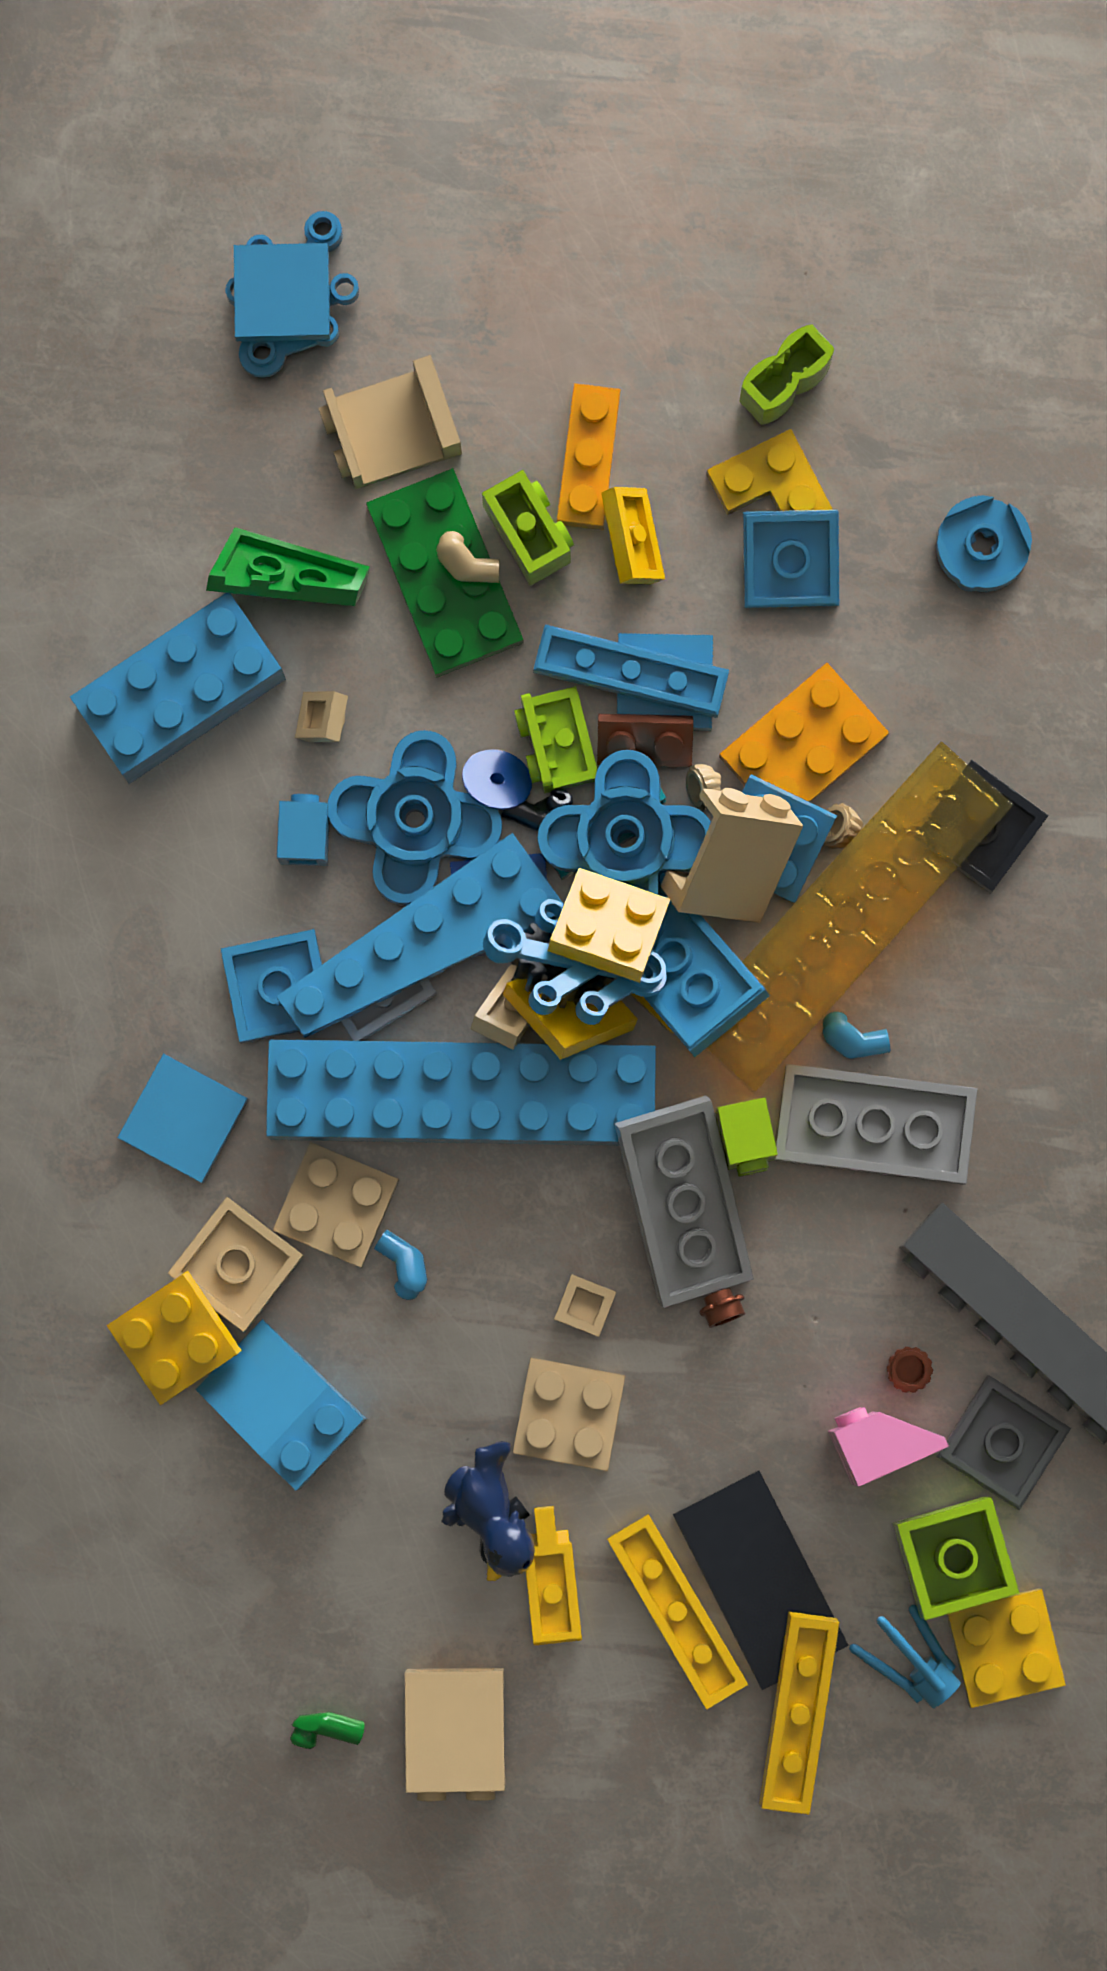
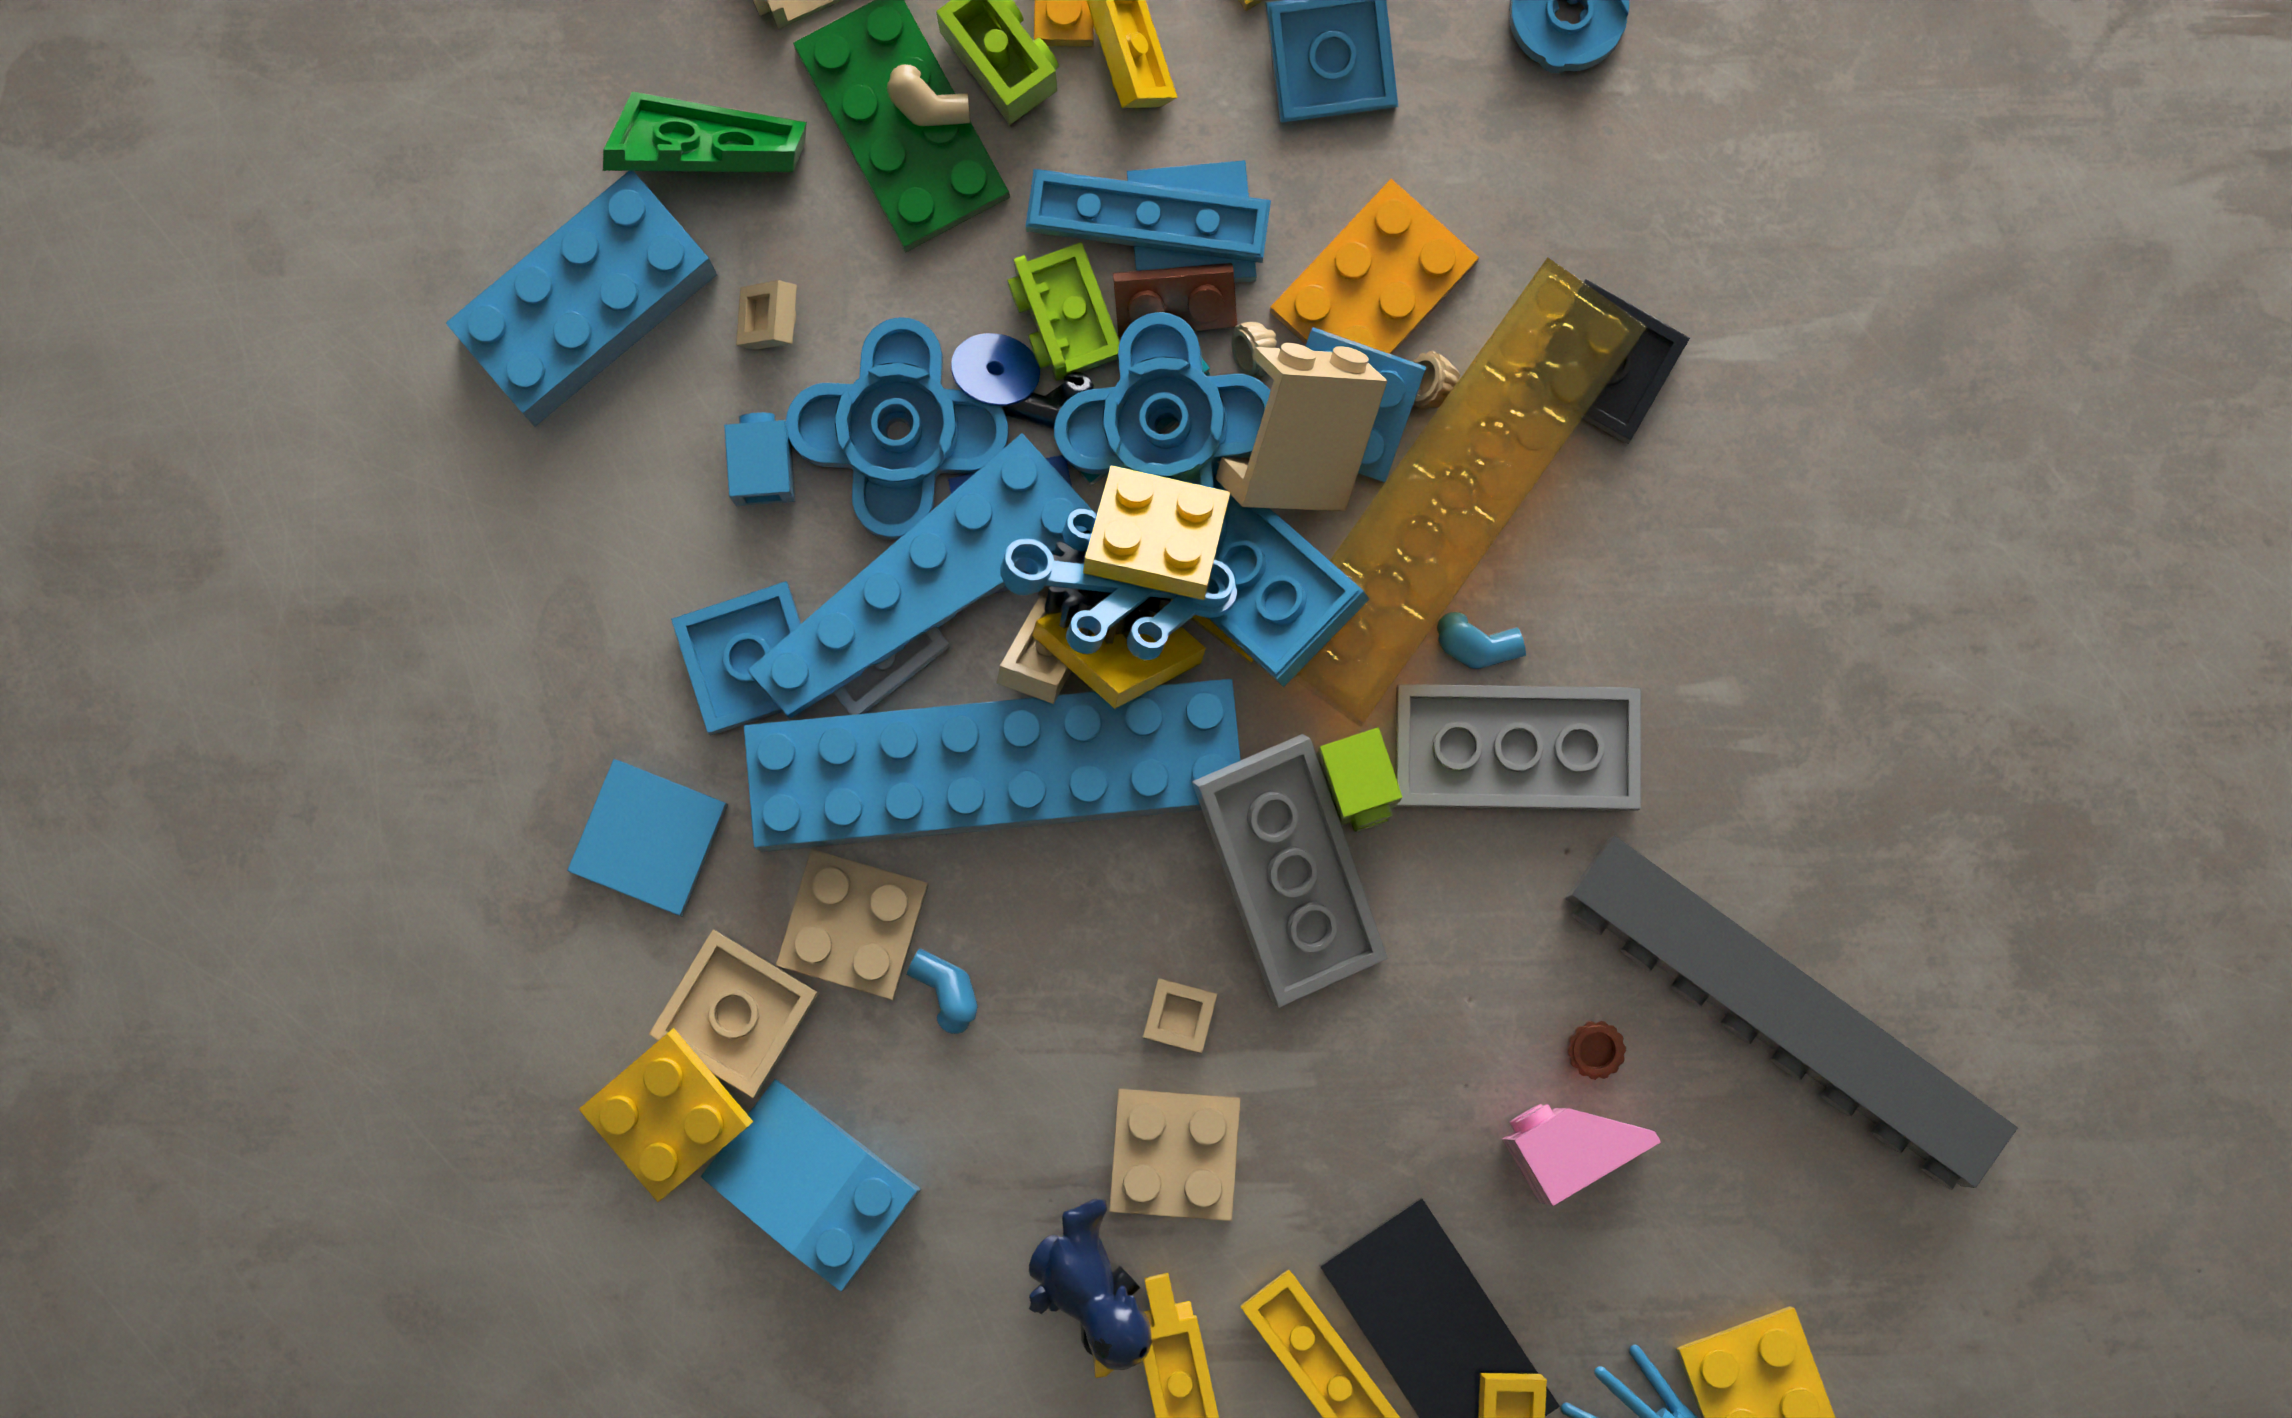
camera: 10 degrees left, 0 degrees up
copper plate [699,1288,745,1328] -> none
lime brick [892,1496,1020,1620] -> none
dark grey tile [936,1375,1071,1510] -> none

